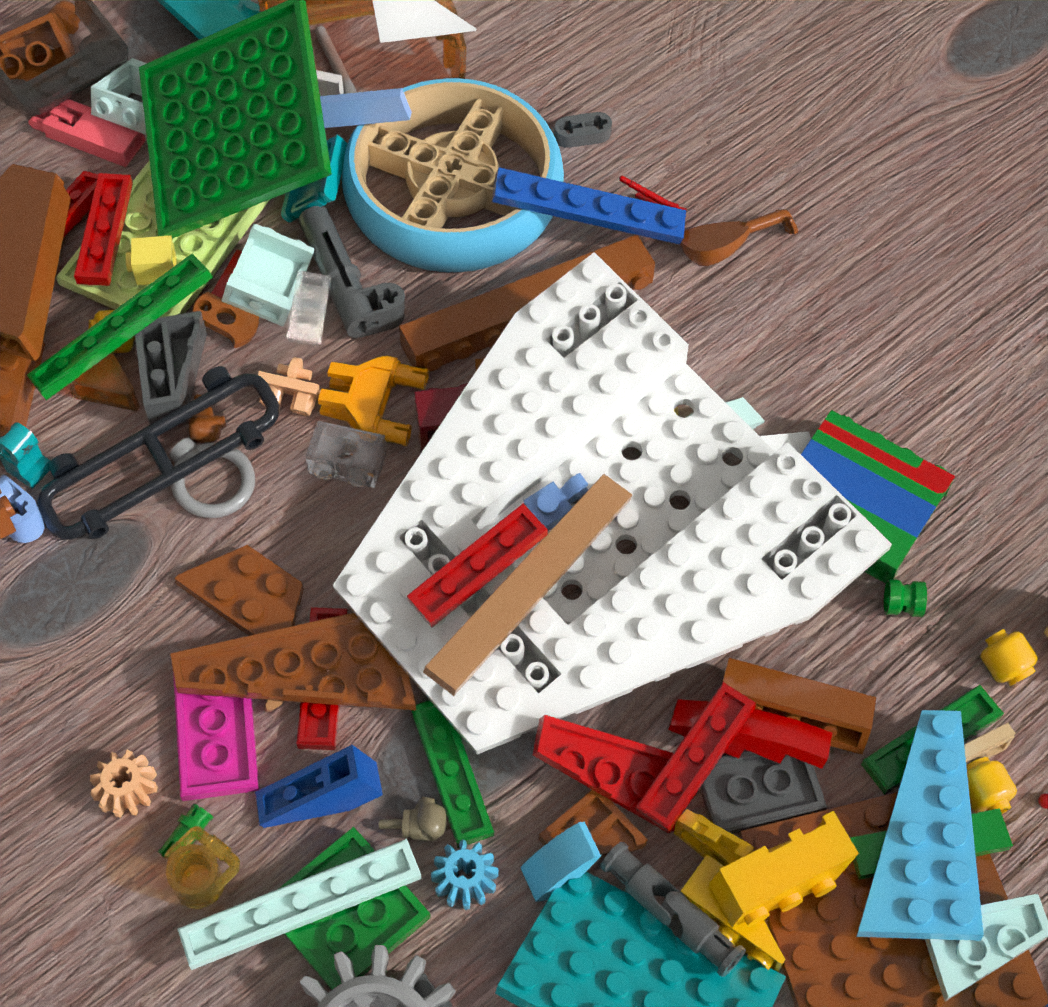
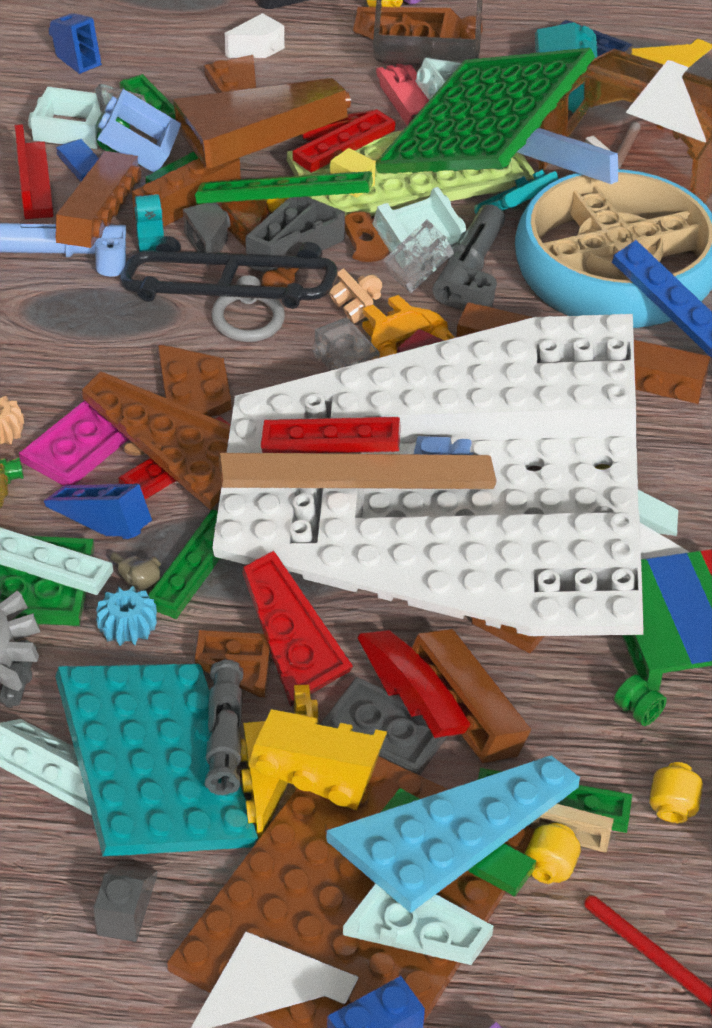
camera: 45 degrees right, 15 degrees down
medium azure slope [520,822,601,902] -> none
red tile [636,682,756,832] -> none
none -> dark grey slope [183,203,230,253]

